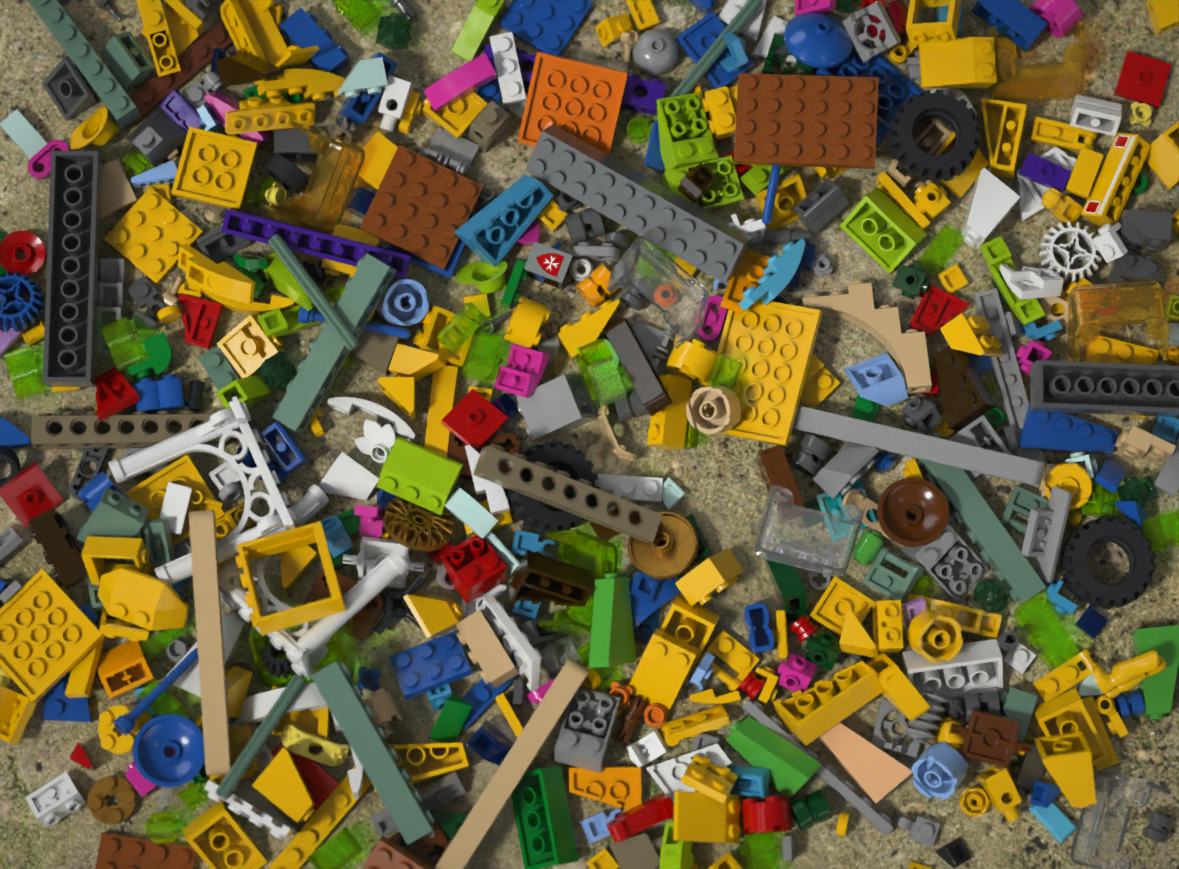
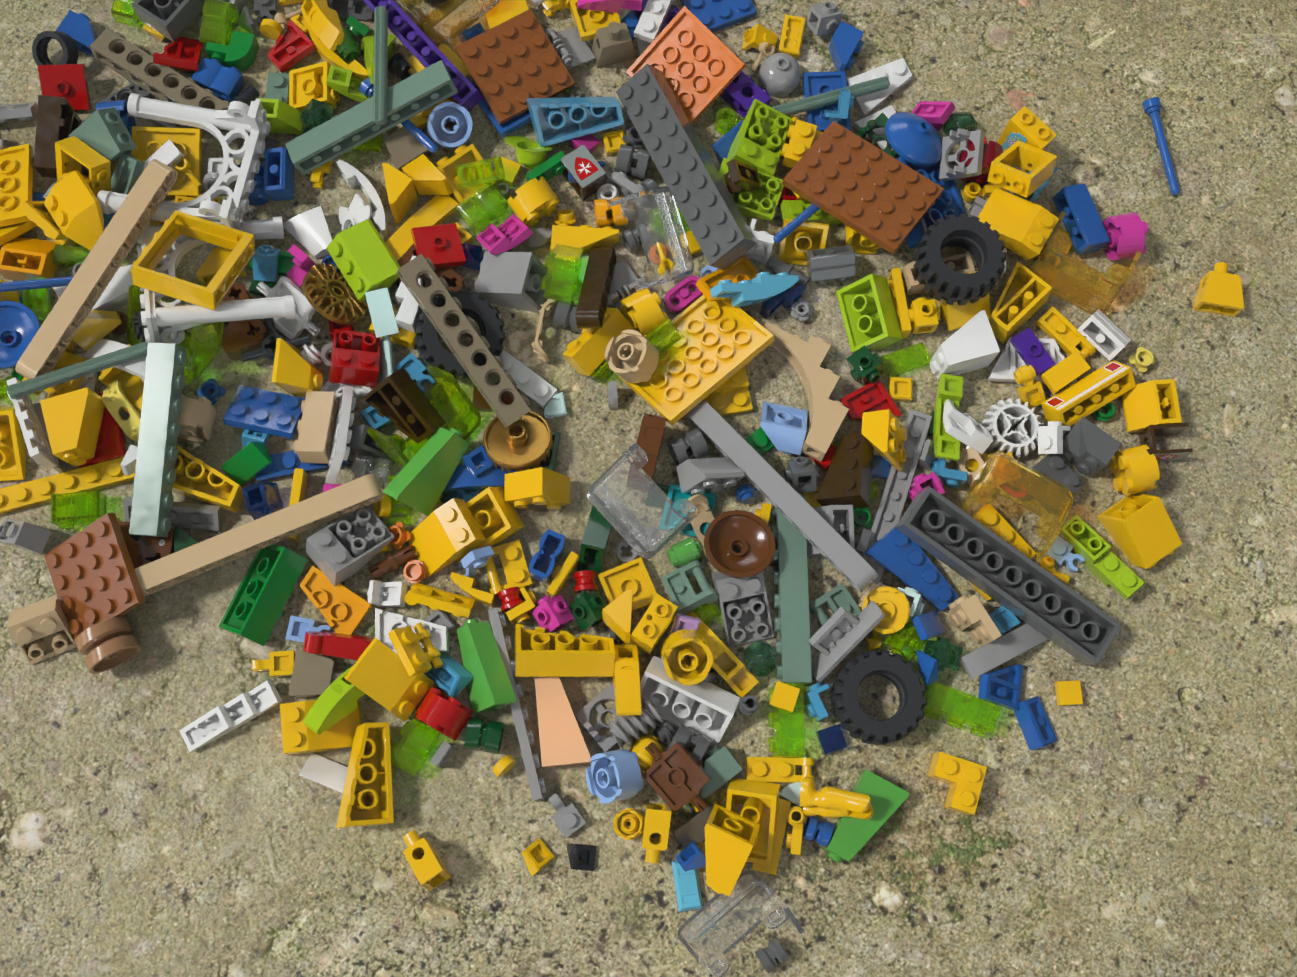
camera: 30 degrees right, 5 degrees down
dark grey tile [513,680,524,706] -> none
white plate [1003,642,1036,675] -> none
red plate [1113,50,1171,109] -> none
none -> white plate [300,344,322,365]
none -> yellow plate [554,209,576,226]
none -> light grey tile [608,381,618,410]
none -> yellow hand [656,242,674,275]
none -> yellow tile [769,681,800,713]

